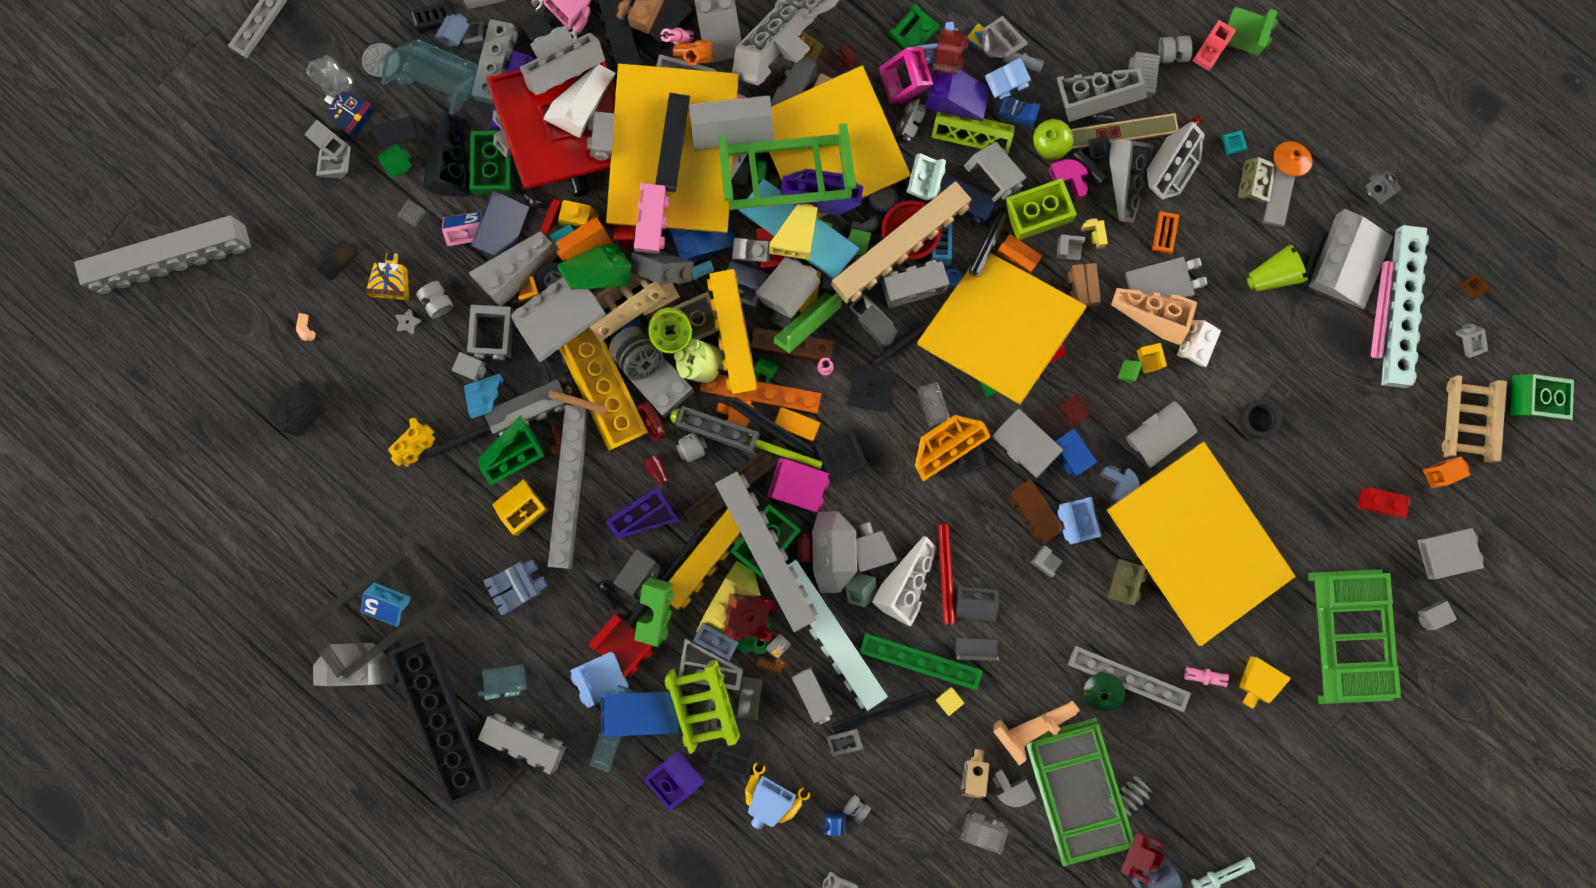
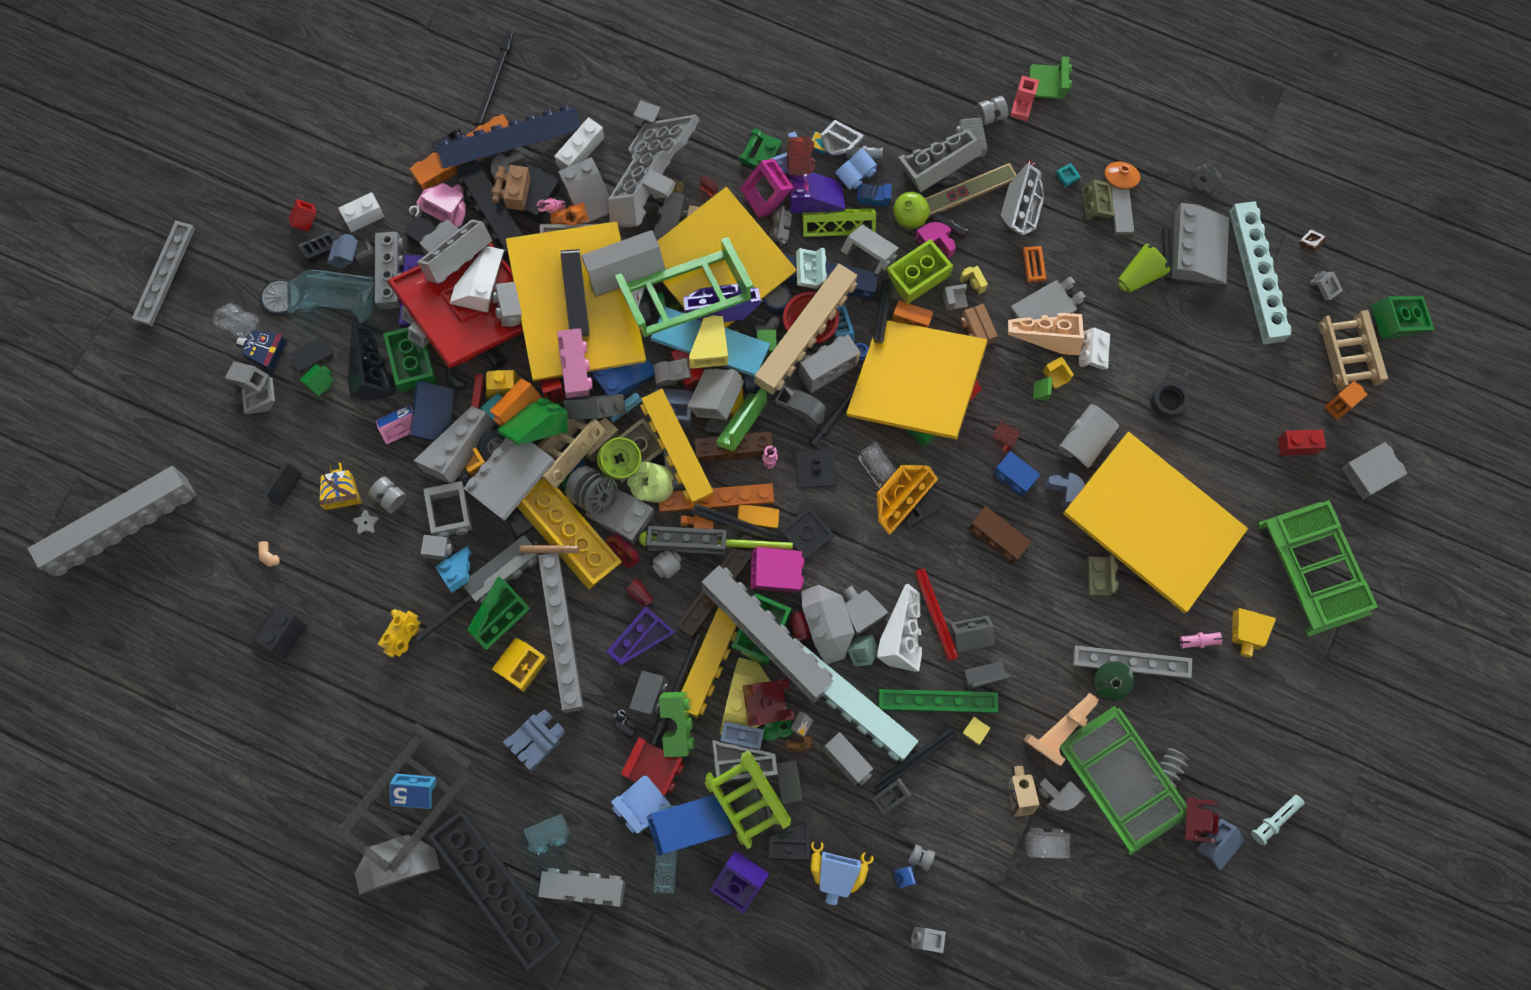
camera: 25 degrees left, 10 degrees down
clear tile [397,200,426,227] -> none
clear red arm [549,425,562,456] -> none
green tile [754,357,779,383] -> none
light grey panel [992,409,1063,478] -> none
light grey panel [1031,546,1062,577] -> none
light blue bracket [1058,497,1102,544] -> none
black tile [1088,137,1110,160] -> none
dark grey wedge [1109,140,1154,223] -> none
bright pink axle [1371,261,1395,359] -> none
light grey brick [1417,601,1457,630] -> none

